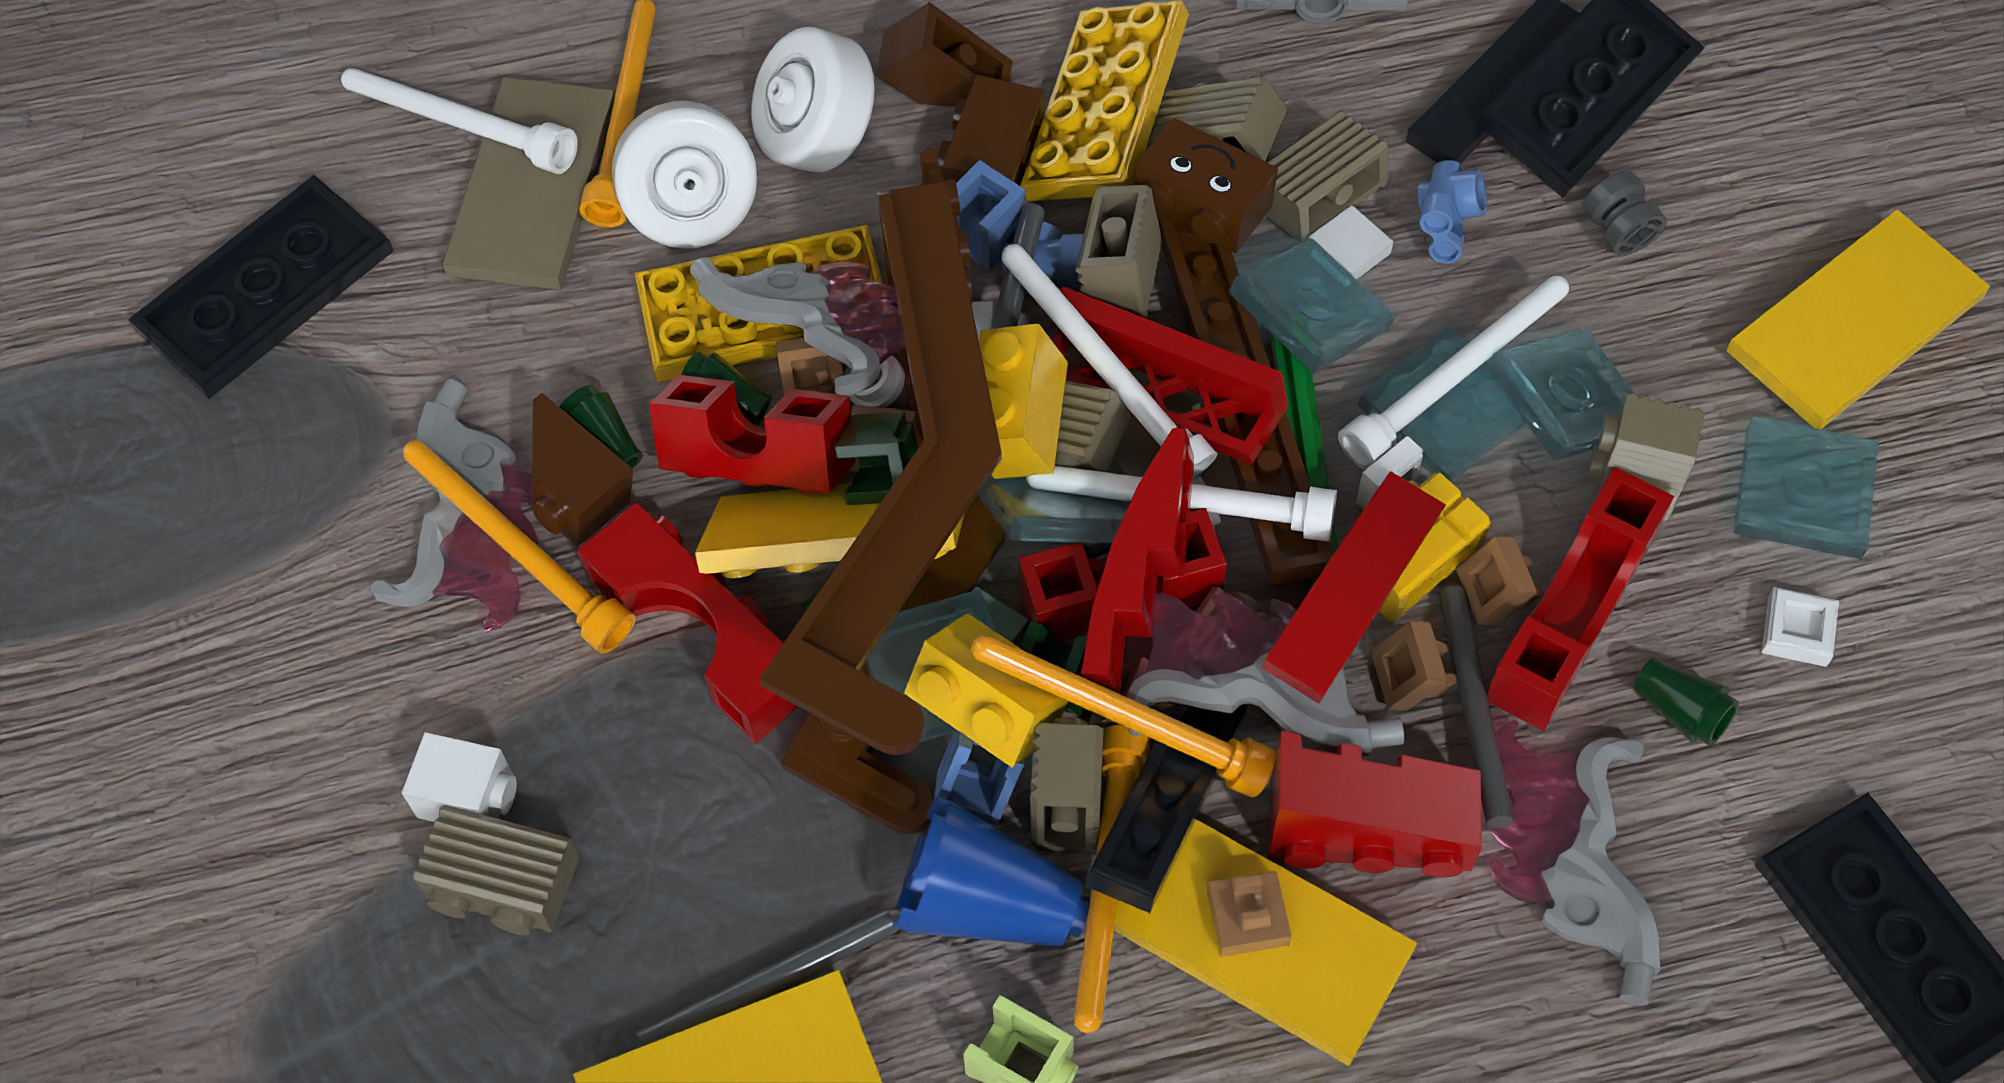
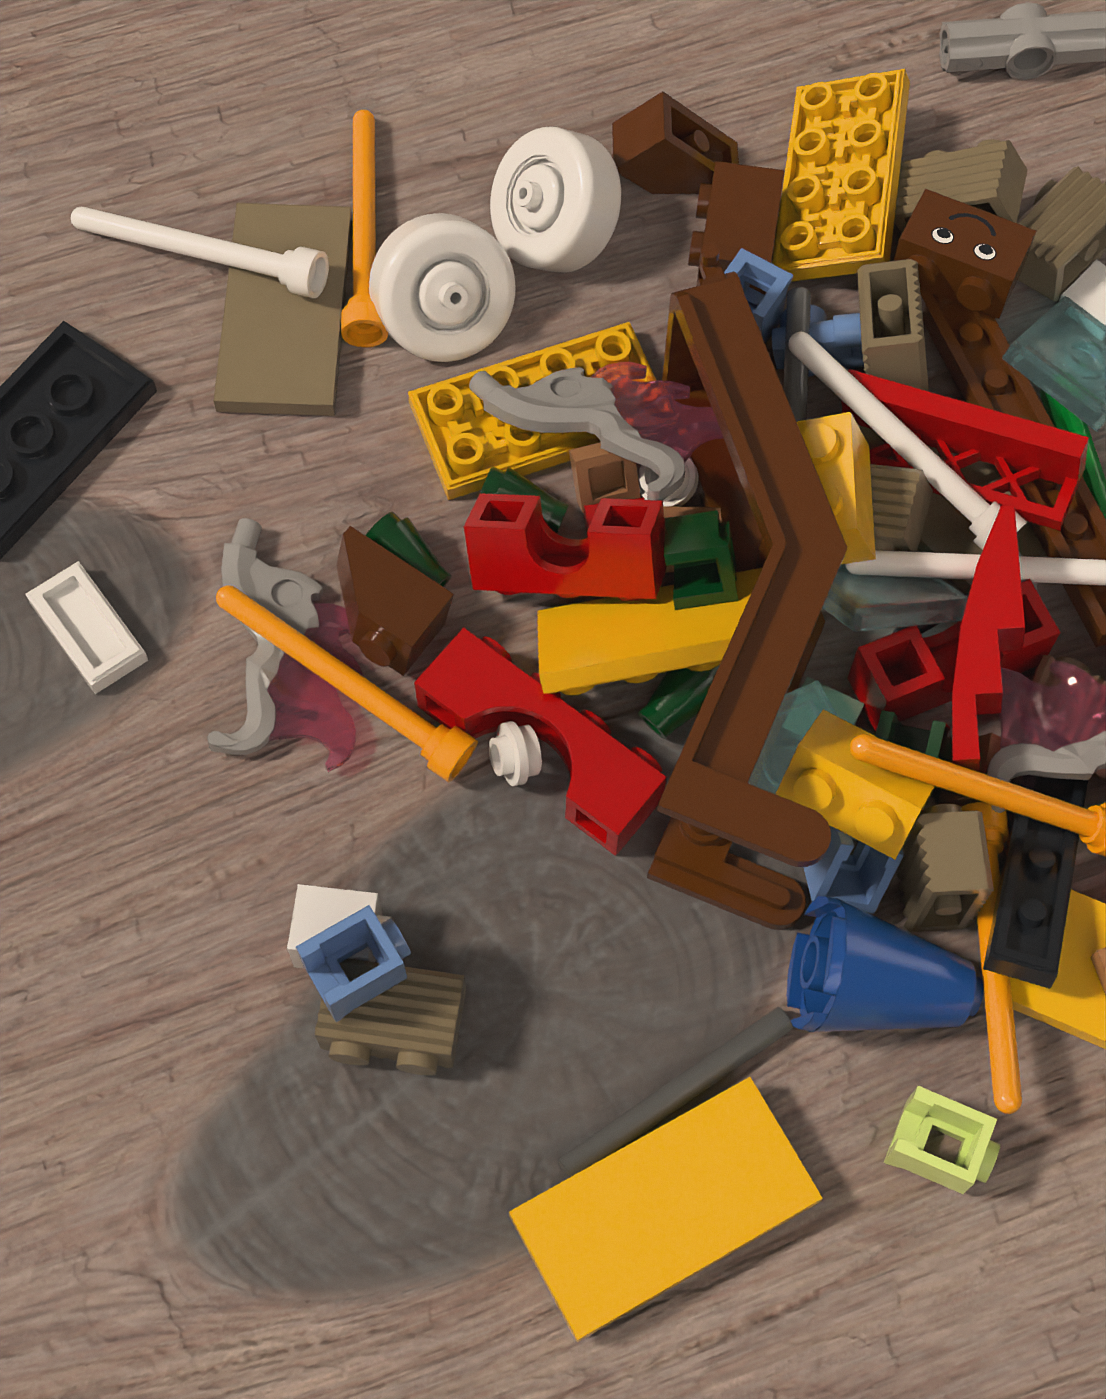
camera: 10 degrees left, 5 degrees up
none -> white tile [26,561,148,694]
none -> medium blue window [296,905,411,1022]
none -> white plate [489,721,542,786]

